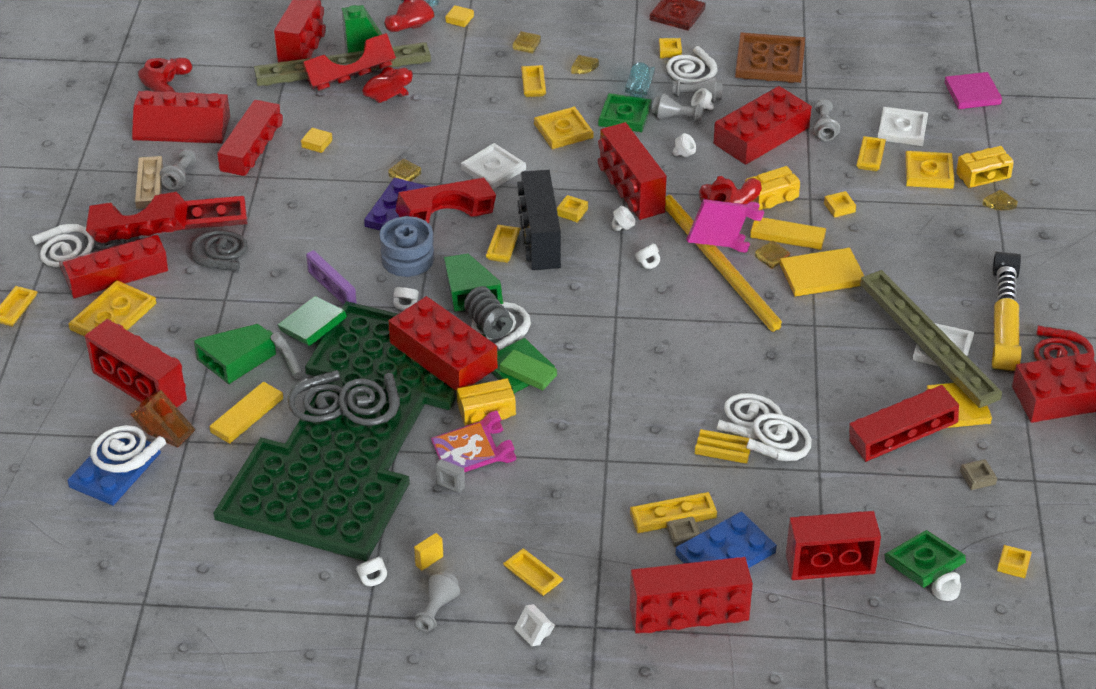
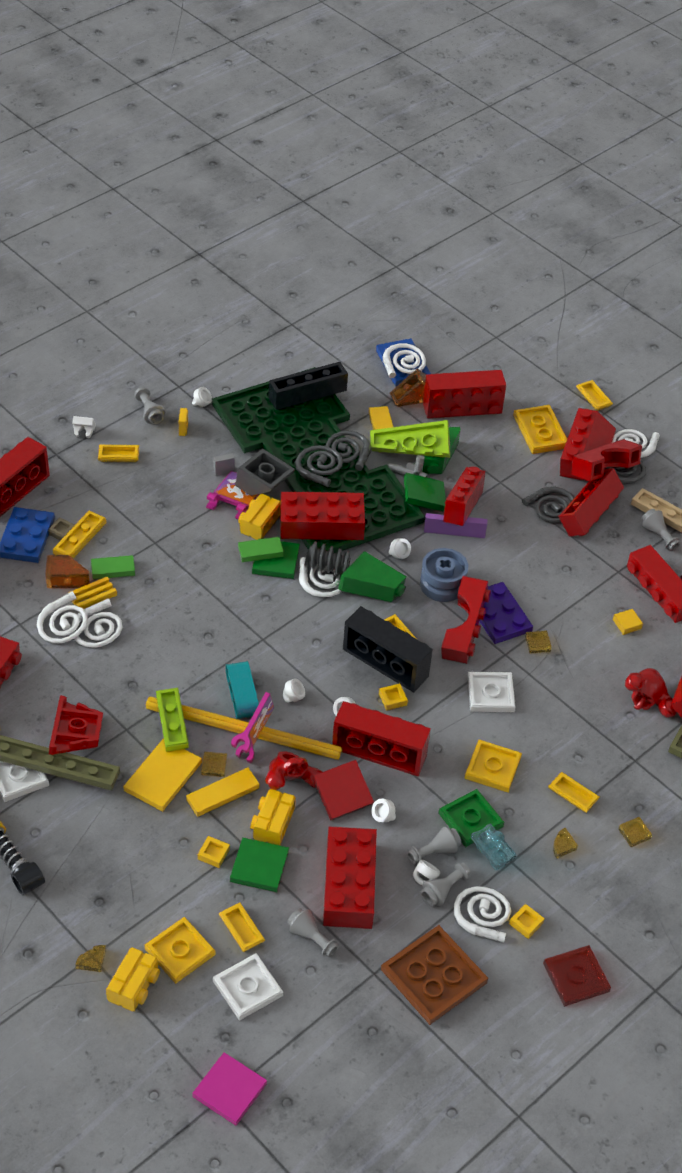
camera: 130 degrees right, 5 degrees up
none -> clear orange slope [45,555,90,588]
none -> red wing [49,695,103,755]
none -> bright green tile [91,555,135,579]
none -> lime tile [156,688,189,752]
none -> teal beam [225,661,259,719]
none -> green tile [230,837,289,892]
none -> dark grey slope [235,449,295,496]
none -> black brick [269,362,348,410]
none -> red tile [312,760,374,821]
none -> lime wing [370,420,450,458]
none -> red brick [443,467,486,526]

